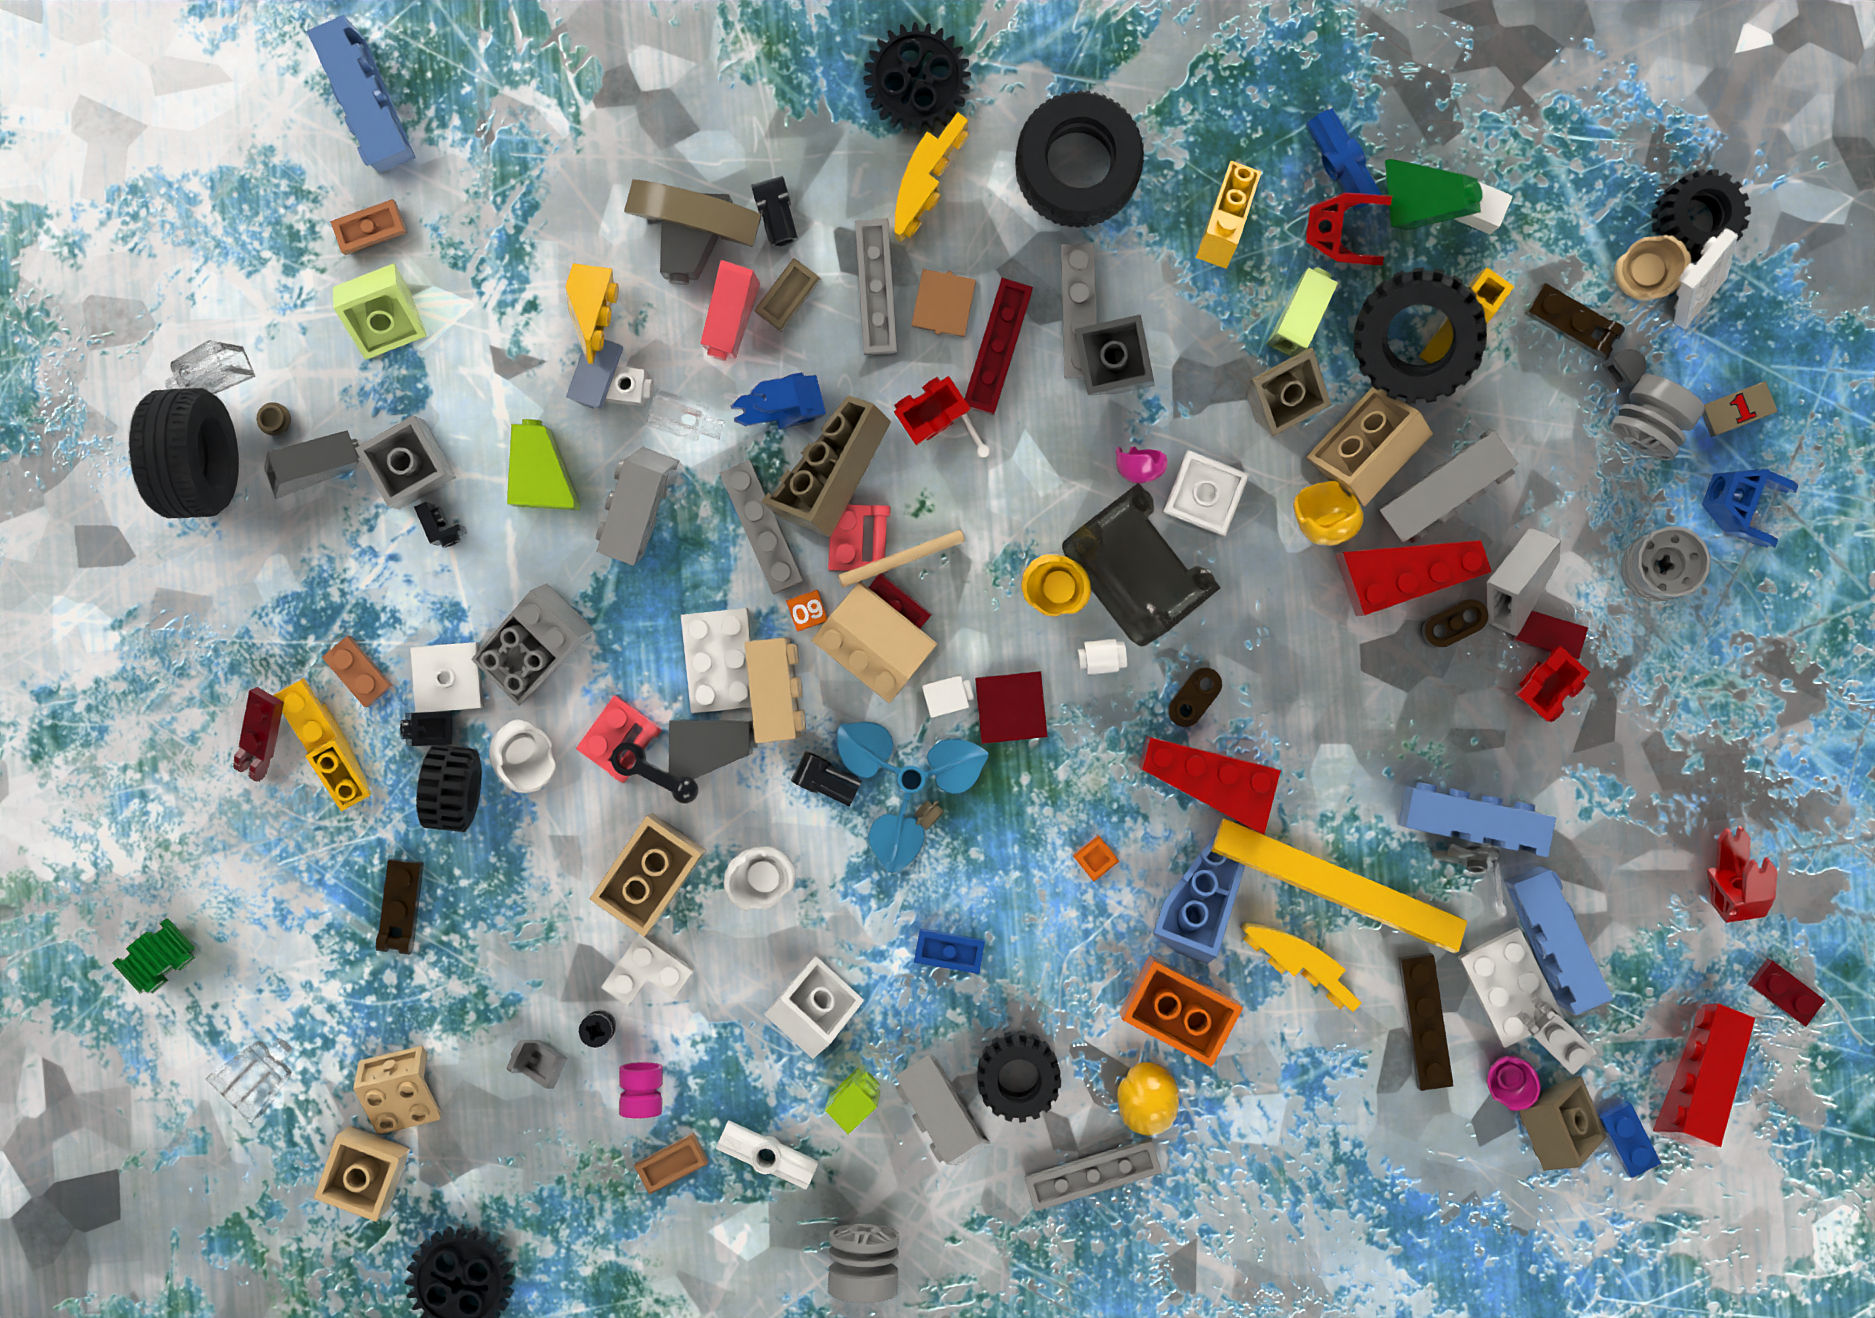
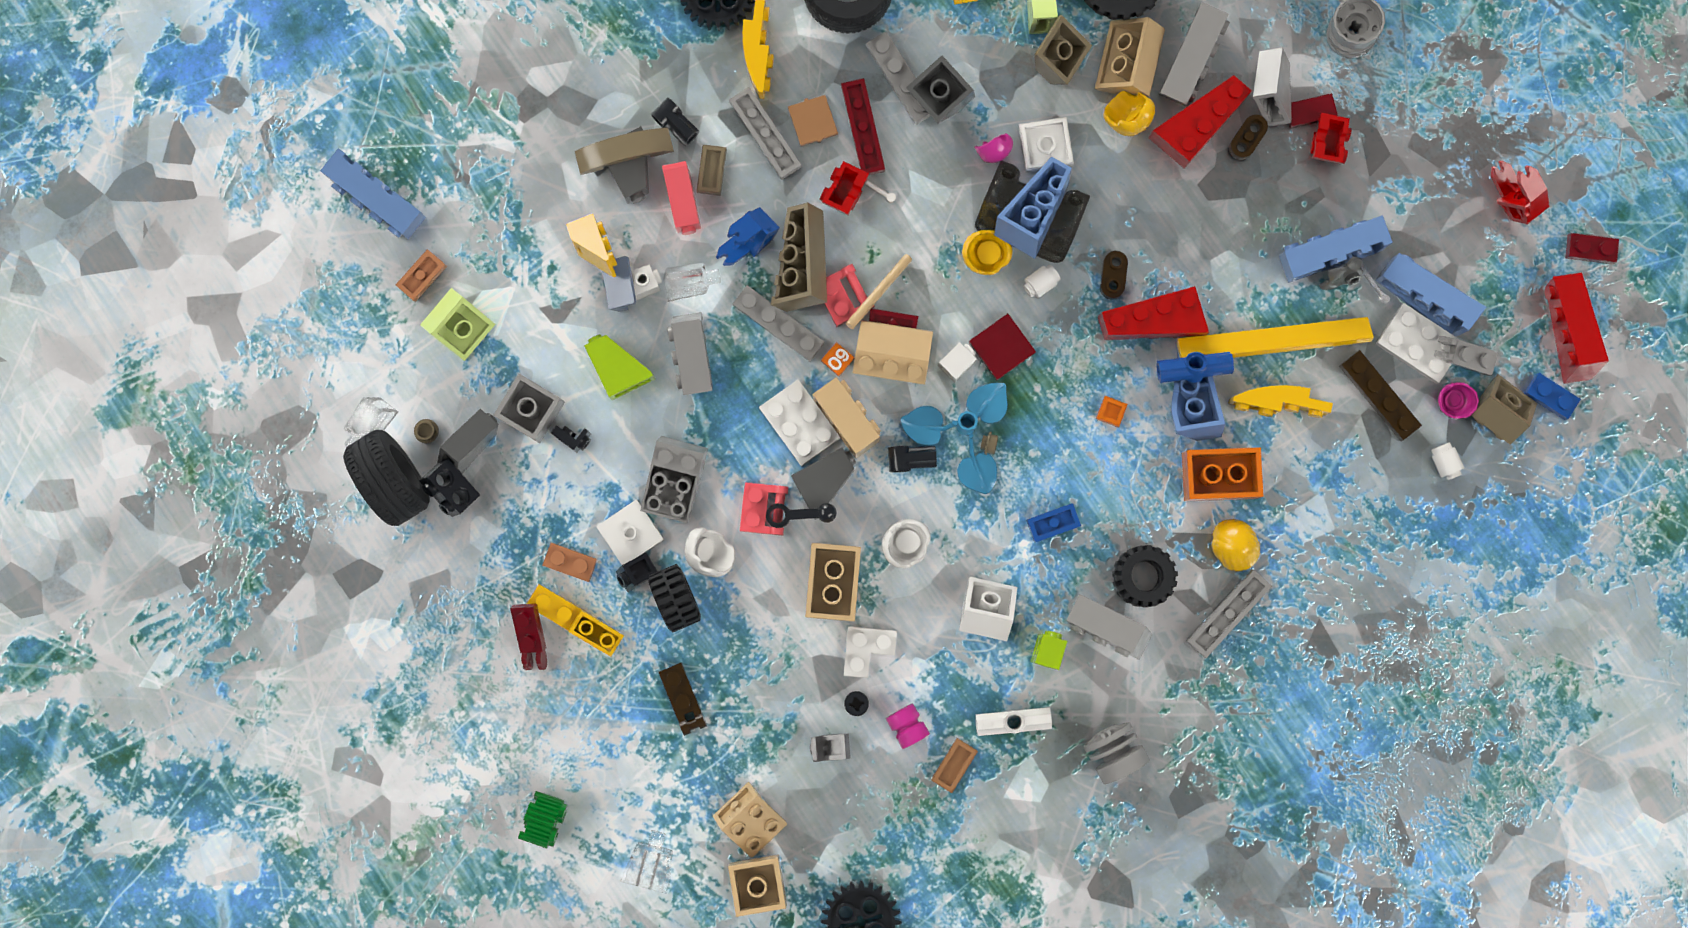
camera: 30 degrees left, 5 degrees down
none -> black brick [419,458,480,517]
none -> medium blue wedge [995,157,1072,259]
none -> blue piece [1156,352,1234,383]
none -> white brick [1431,442,1464,480]

